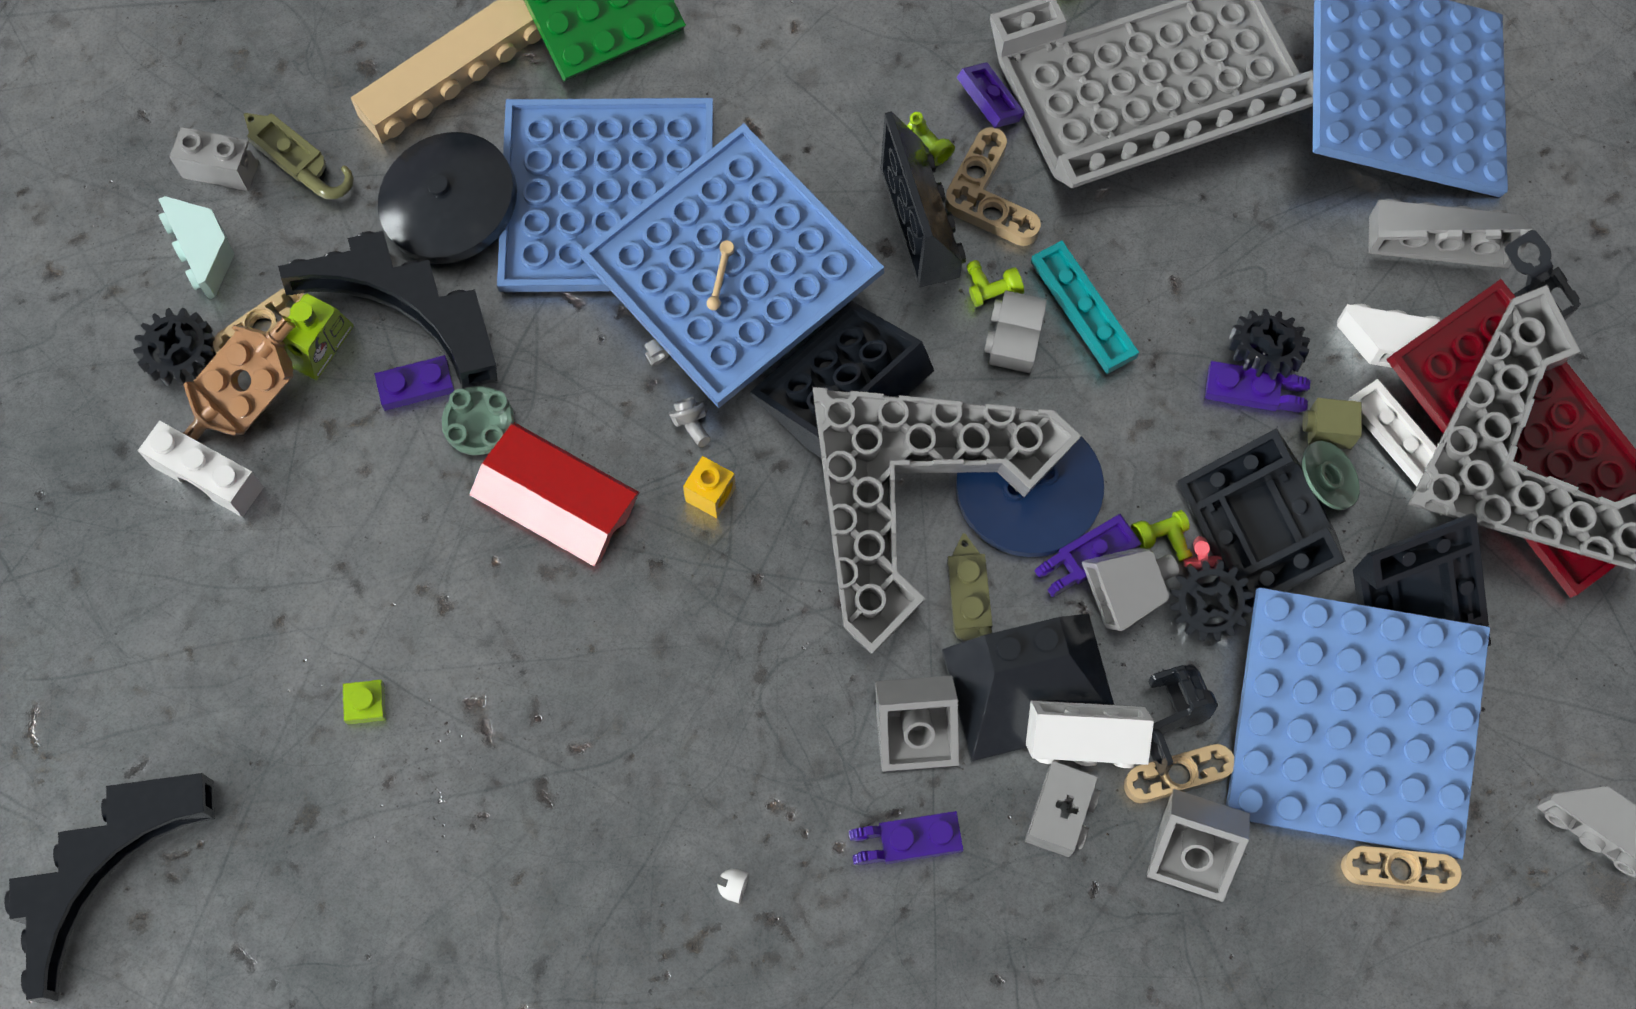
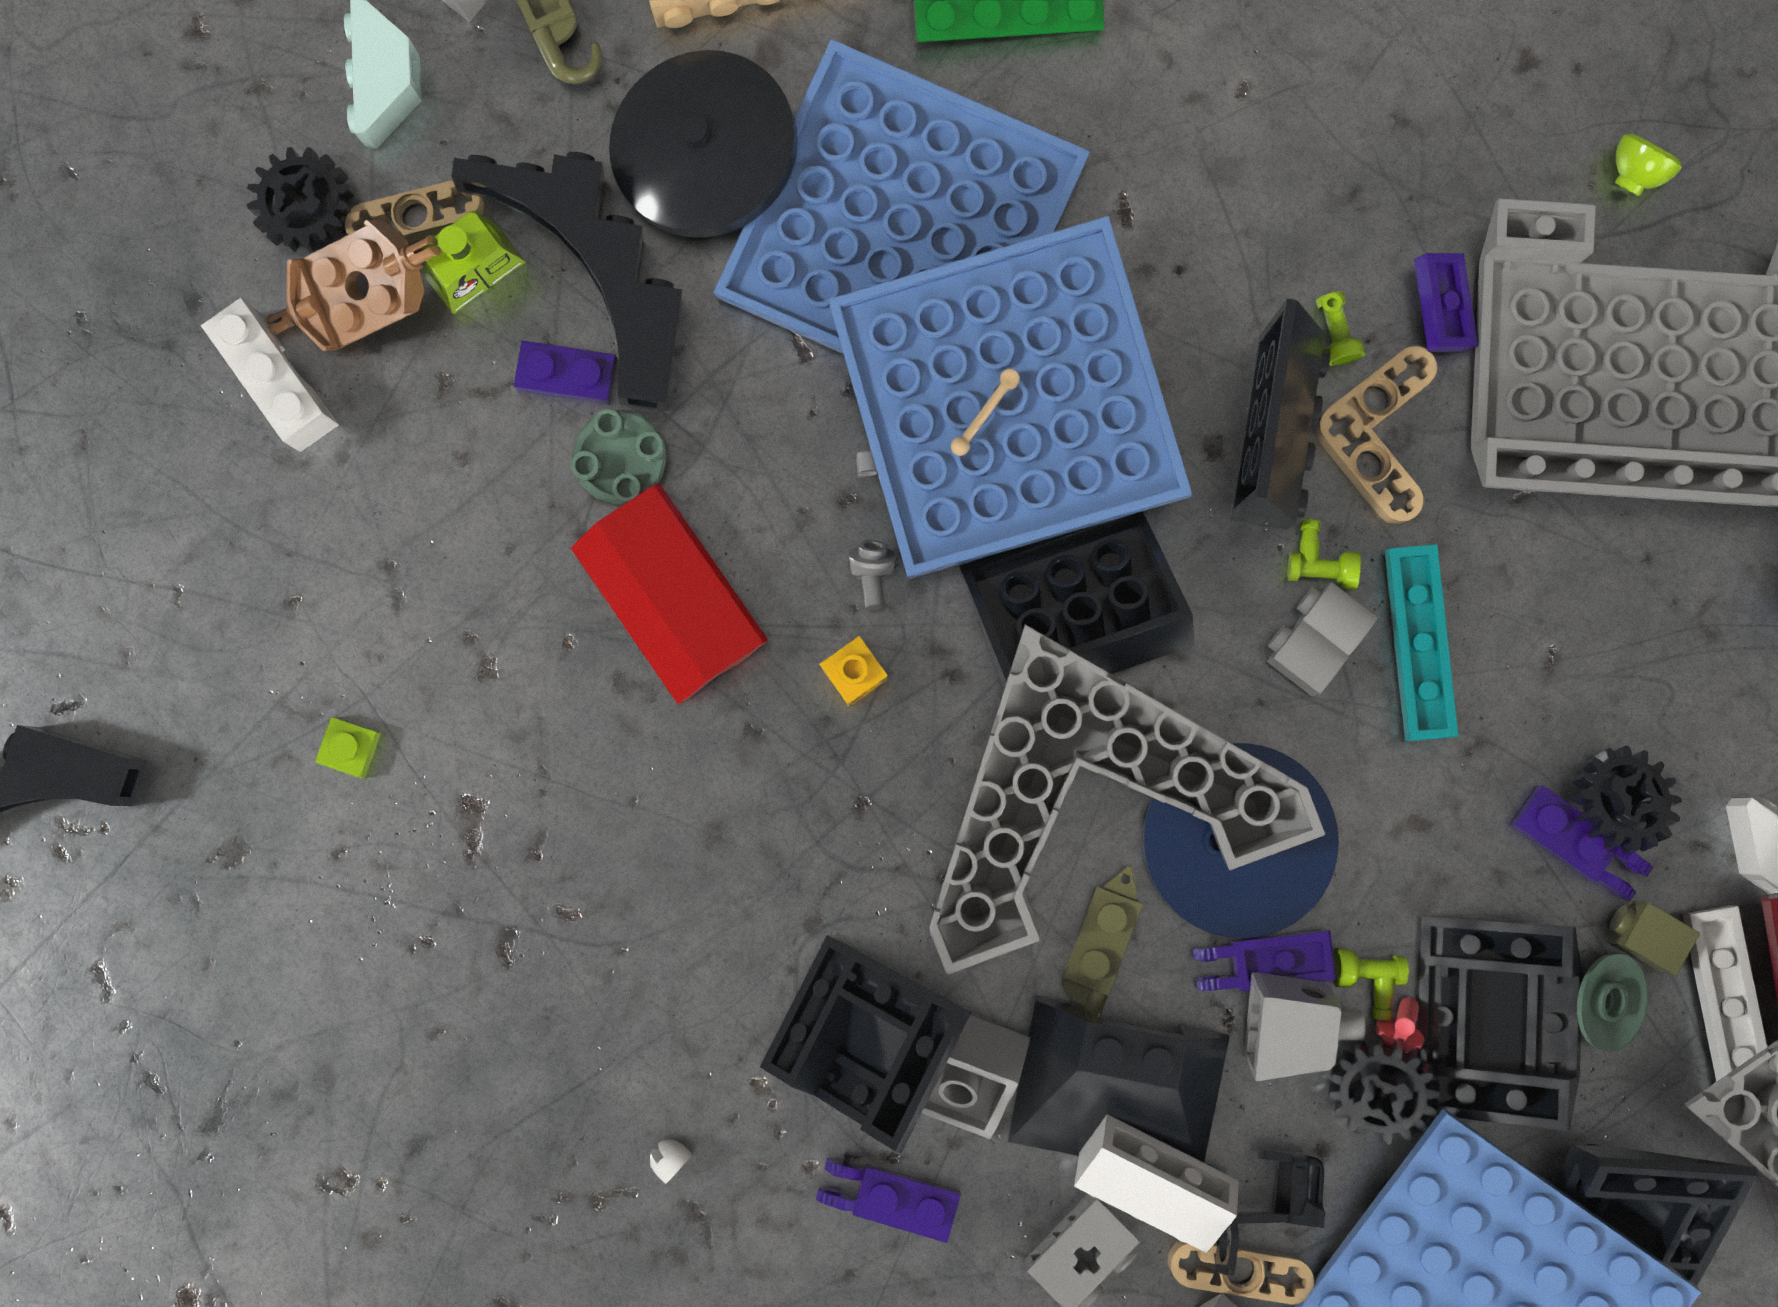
camera: 30 degrees right, 15 degrees up
none -> black slope [760,935,972,1154]

